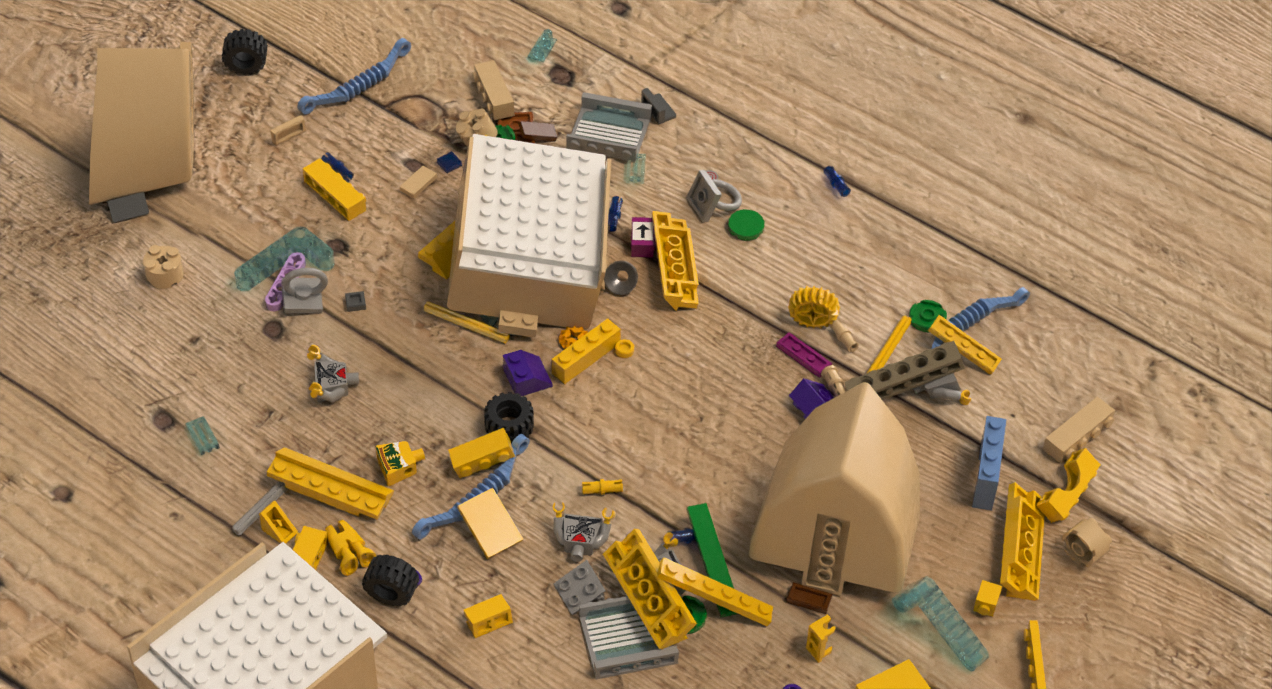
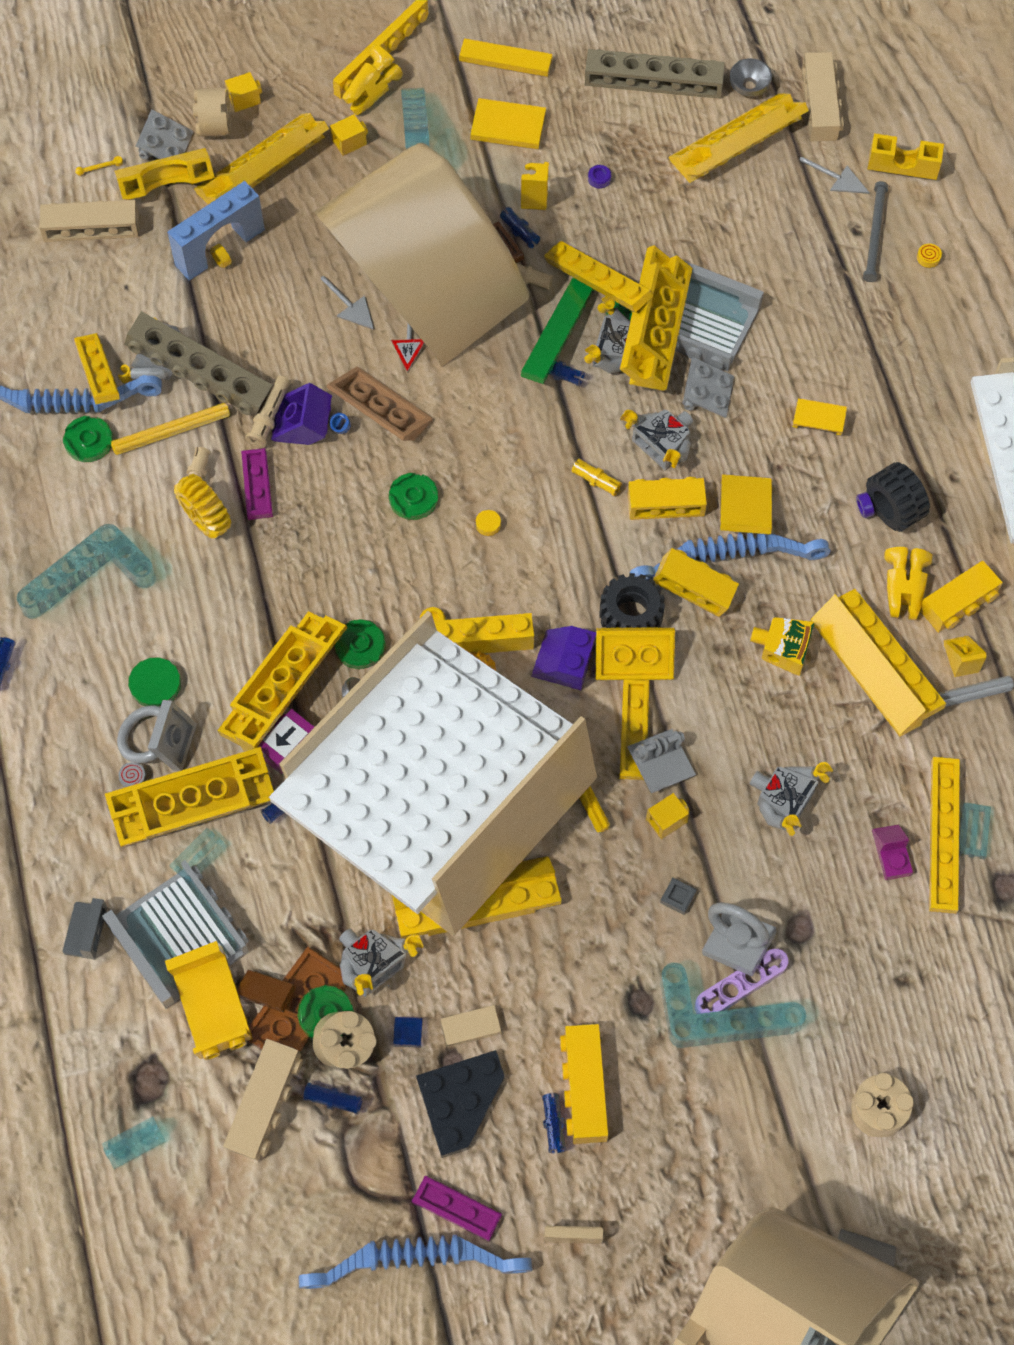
camera: 140 degrees left, 15 degrees up
none -> clear light blue beam [17,524,156,619]
none -> yellow hinge [75,156,123,176]
none -> yellow slope [105,747,274,847]
none -> light grey hinge [135,109,194,159]
none -> yellow panel [165,941,253,1060]
none -> yellow tile [210,243,232,268]
none -> yellow brick [224,72,262,112]
none -> clear blue pin [303,1082,363,1115]
none -> medium nougat slope [327,367,433,441]
none -> blue hinge [330,413,351,434]
none -> green tile [334,619,386,670]
none -> yellow piece [342,45,403,115]
none -> green tile [389,473,438,520]
none -> magenta tile [412,1175,502,1242]
none -> black plate [416,1050,505,1158]
none -> yellow tile [476,510,501,536]
none -> clear blue pin [500,207,540,248]
none -> tan pin [516,263,554,290]
none -> yellow tile [596,628,675,680]
none -> yellow tile [619,679,649,780]
none -> yellow brick [627,477,707,520]
none -> light grey hinge [628,729,696,794]
none -> yellow brick [646,793,689,840]
none -> magenta slope [872,824,913,881]
none -> yellow plate [929,757,960,914]

